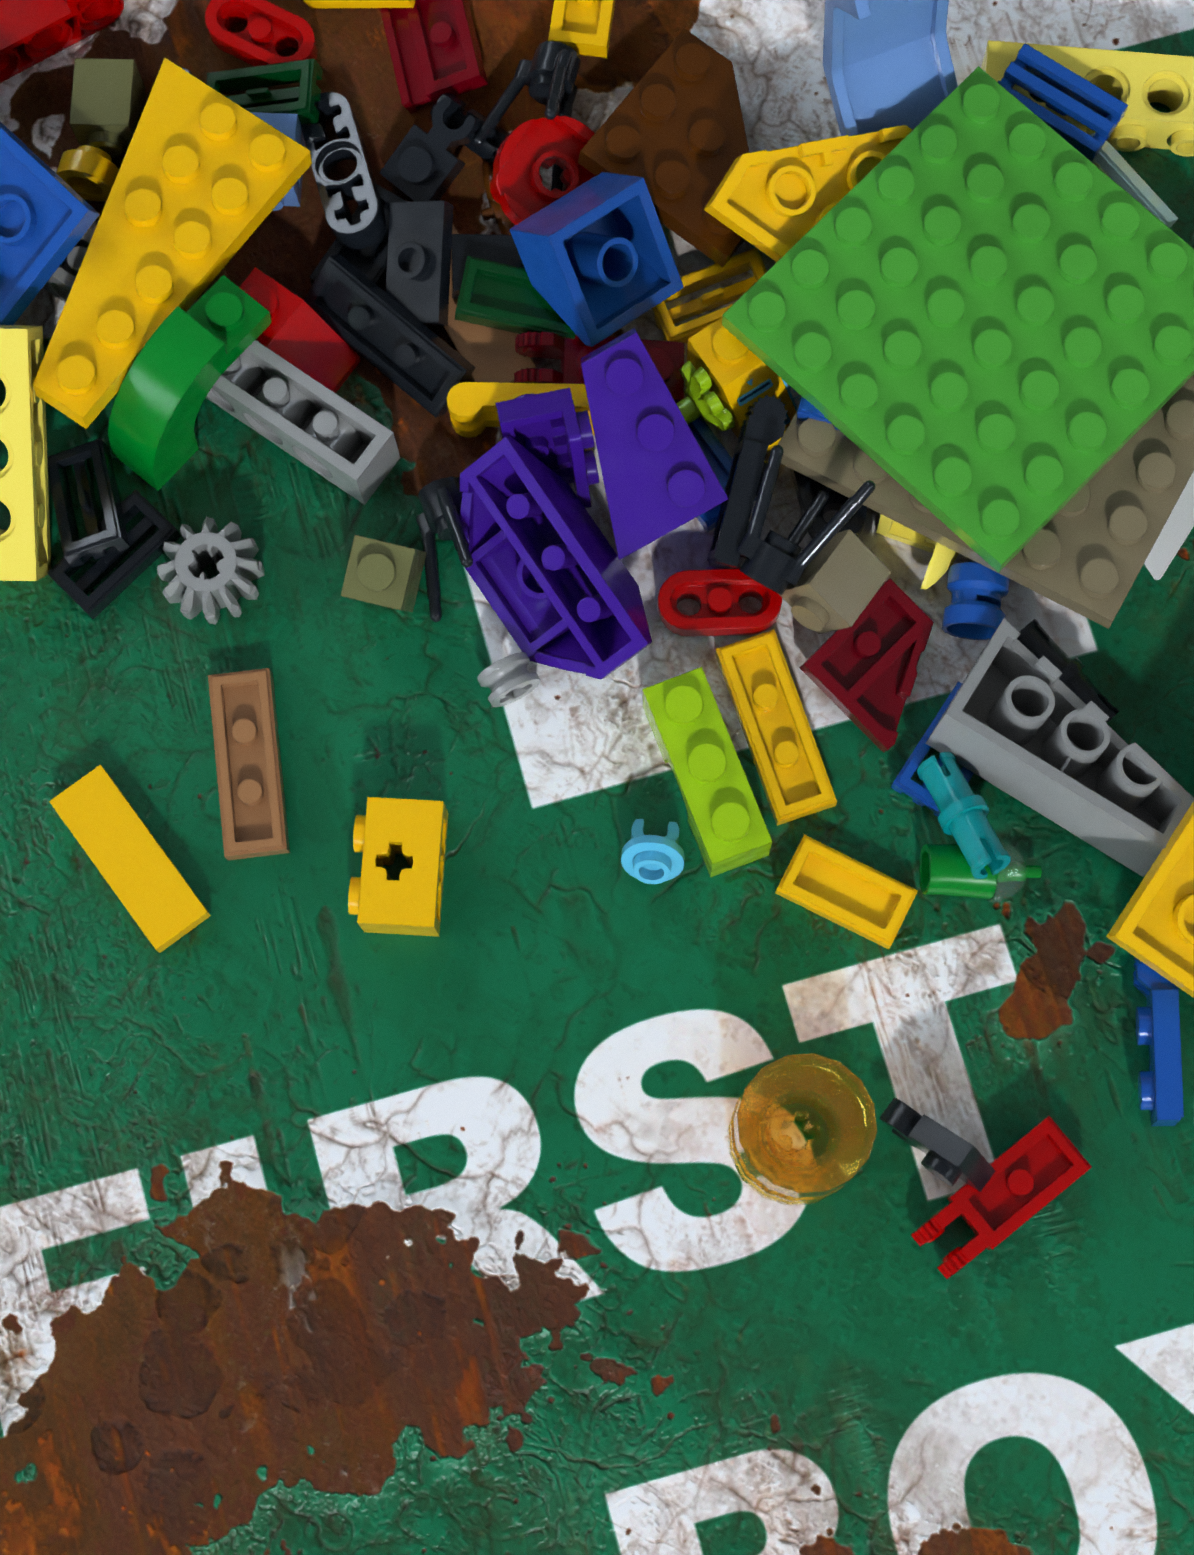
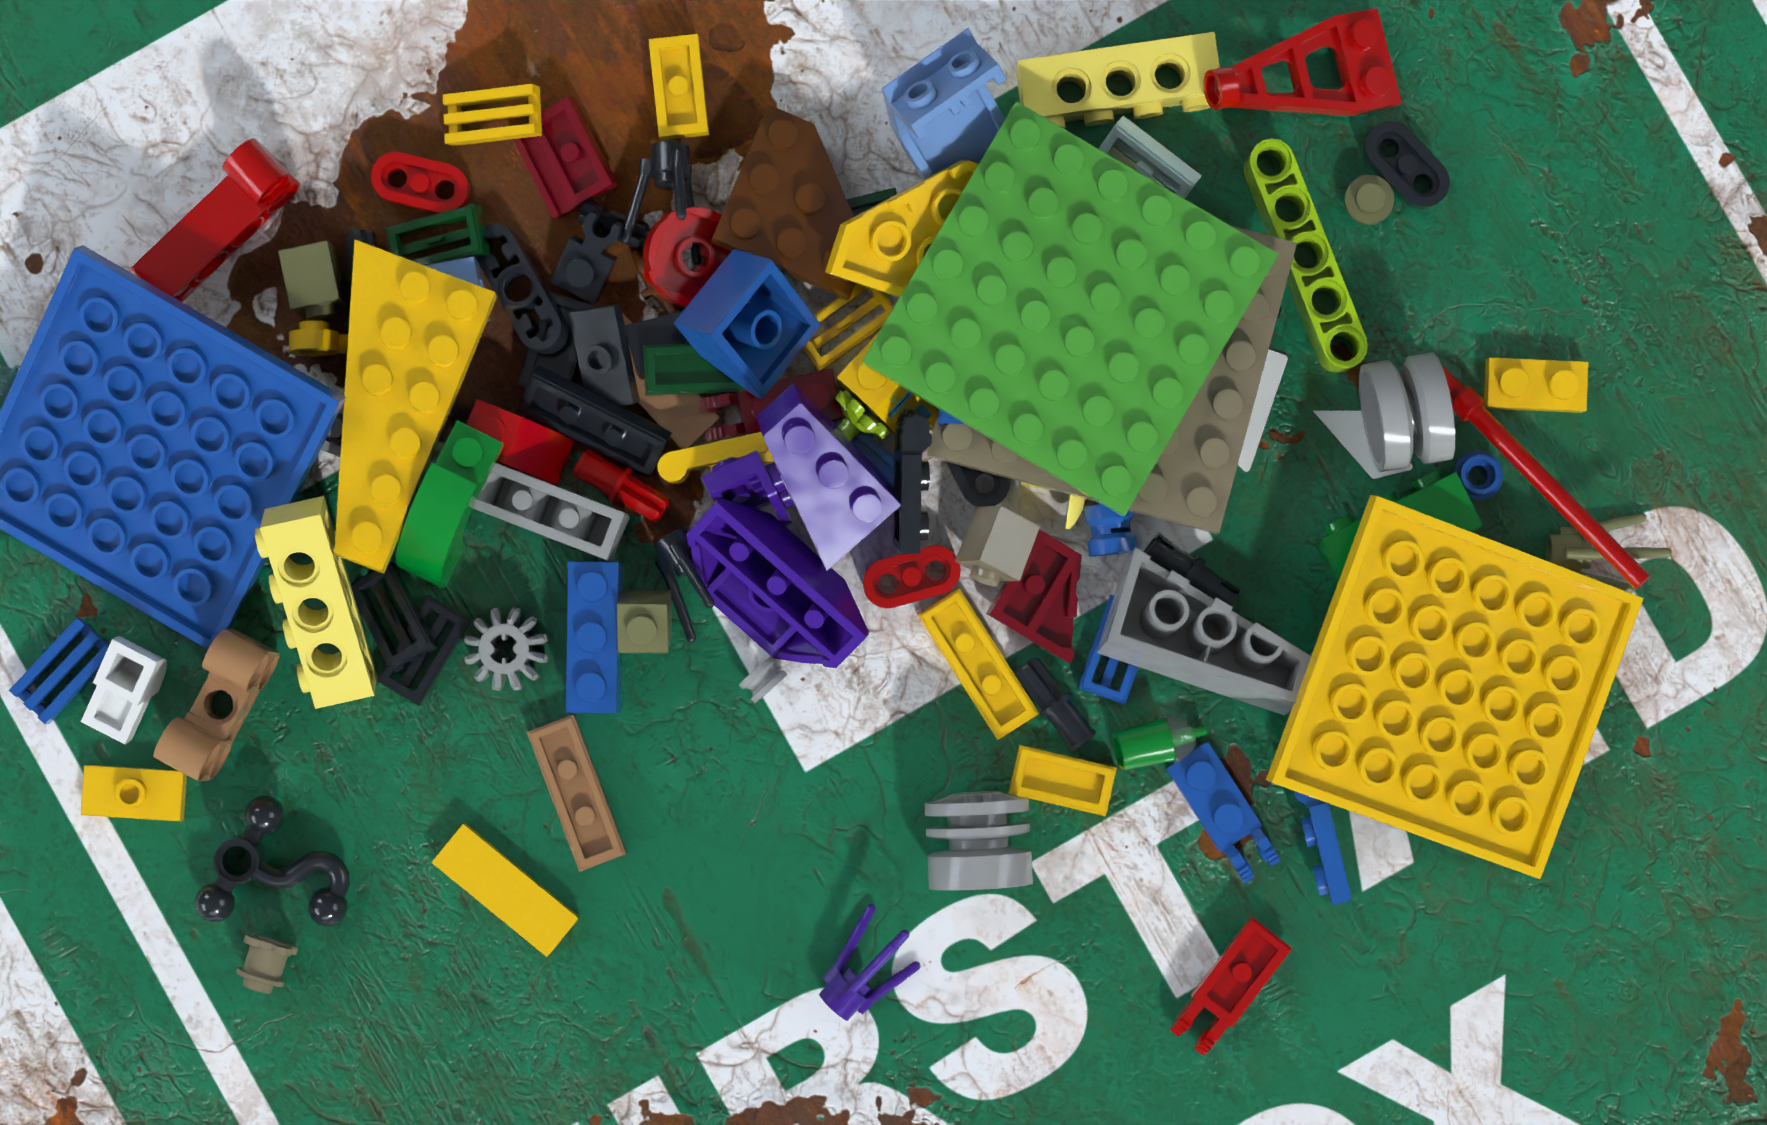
camera: 20 degrees left, 10 degrees up
yellow brick [348,797,448,937] -> none
medium azure plate [621,819,685,884] -> none
lime arch [643,667,772,878] -> none
clear yellow wheel [727,1053,877,1206] -> none
black plant [736,445,876,595] -> none
black plate [879,1097,995,1192] -> none
teal pin [917,752,1011,879] -> none
blue tile [998,43,1128,161] -> none
none -> blue arch [566,562,624,713]
none -> red axle [573,449,669,522]
none -> dark purple plant [819,904,921,1021]
none -> light grey wheel [924,791,1033,891]
none -> black axle [1015,657,1096,752]
none -> blue hinge [1165,741,1280,883]

